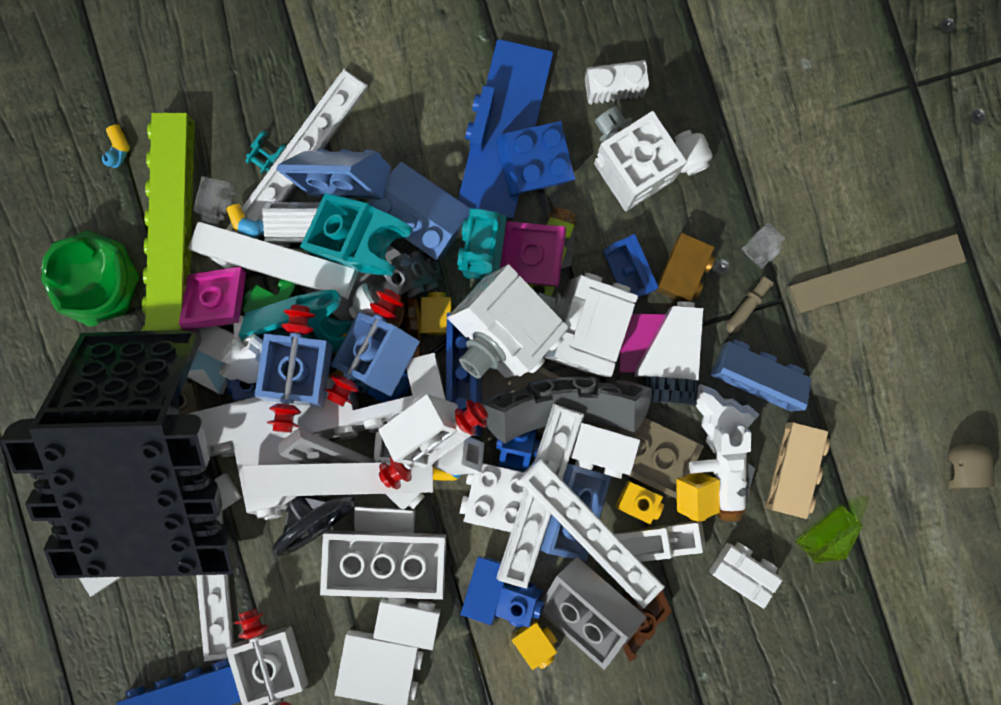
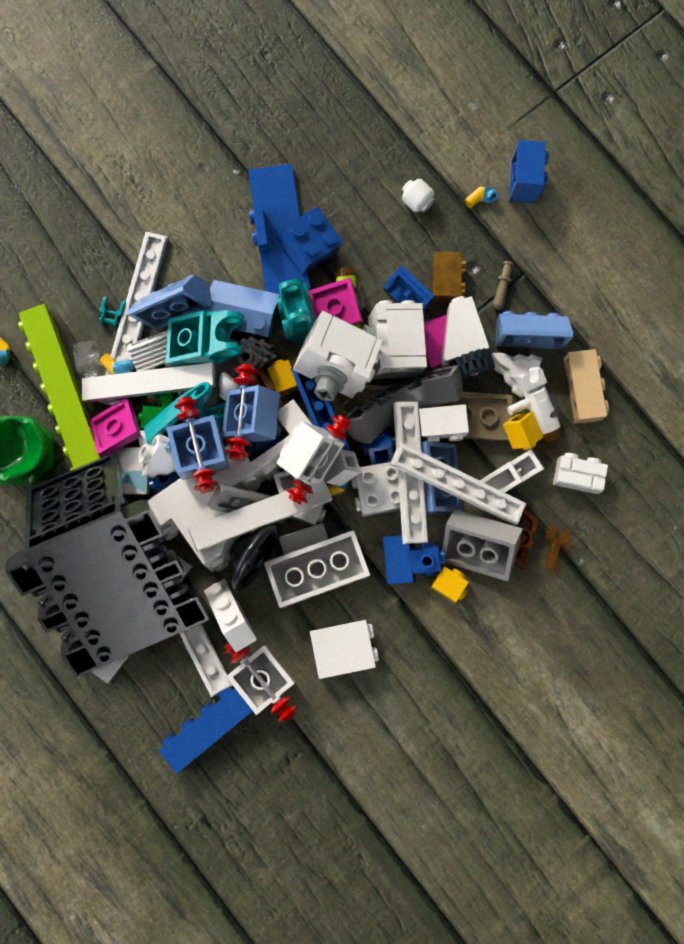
camera: 25 degrees left, 5 degrees down
white brick [373,598,441,650] -> none
white brick [585,60,649,105] -> none
white piece [594,106,687,212] -> none
yellow brick [615,480,664,524] -> none
clear brick [741,222,786,269] -> none
dark tan tile [788,234,966,314] -> none
clear neon green slope [796,506,863,563] -> none
none -> white brick [204,578,257,652]
none -> arm [464,187,499,208]
none -> blue brick [509,140,549,203]
none -> clear orange bar [545,525,570,569]

